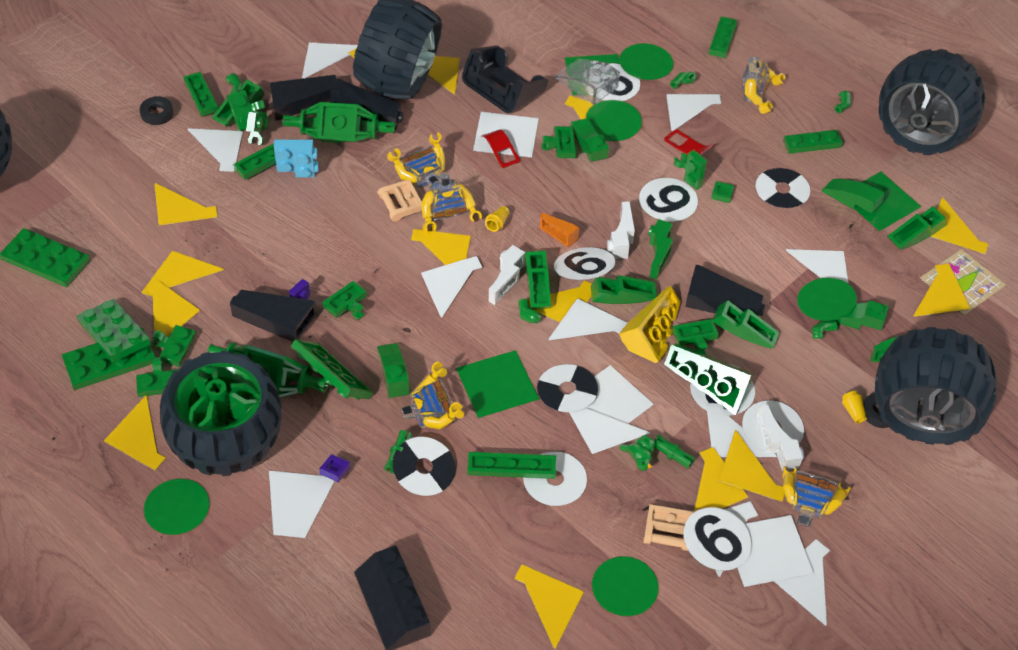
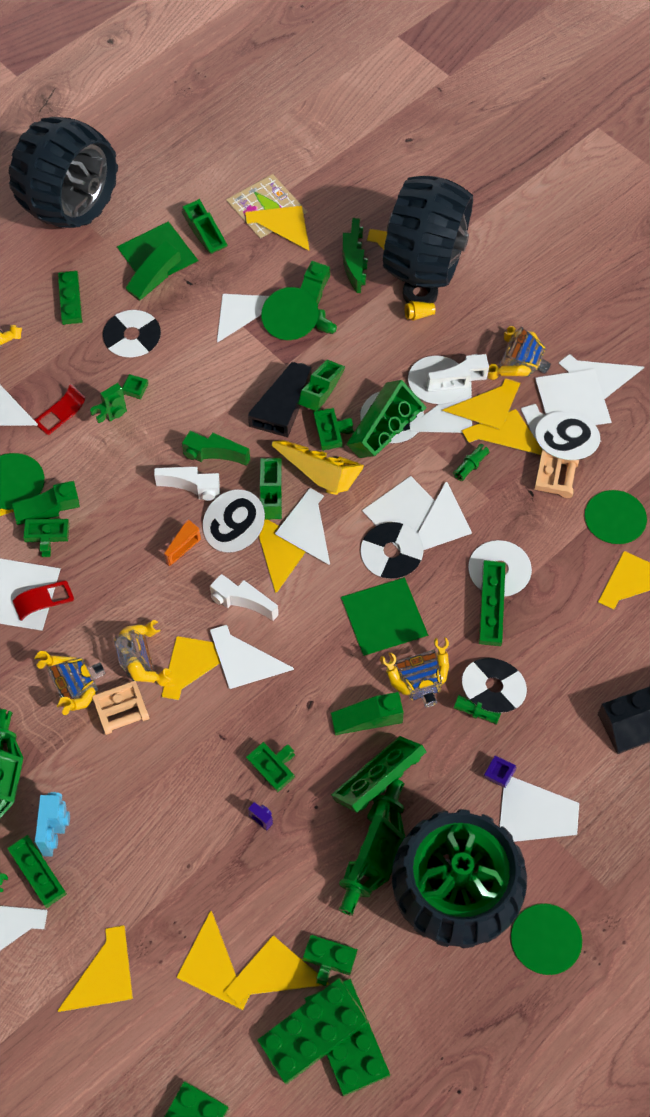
camera: 85 degrees left, 10 degrees up
yellow sticker [104,396,165,470] -> none
green plate [136,357,177,397] -> none
black slope [230,289,317,342] -> none
yellow cone [485,206,509,232] -> none
green arm [518,299,541,324] -> none
green slope [525,251,551,309] -> none
green animal [619,435,655,471] -> none
white sticker [639,178,698,222] -> none
green arm [834,90,851,114] -> none
yellow sticker [930,197,988,254] -> none

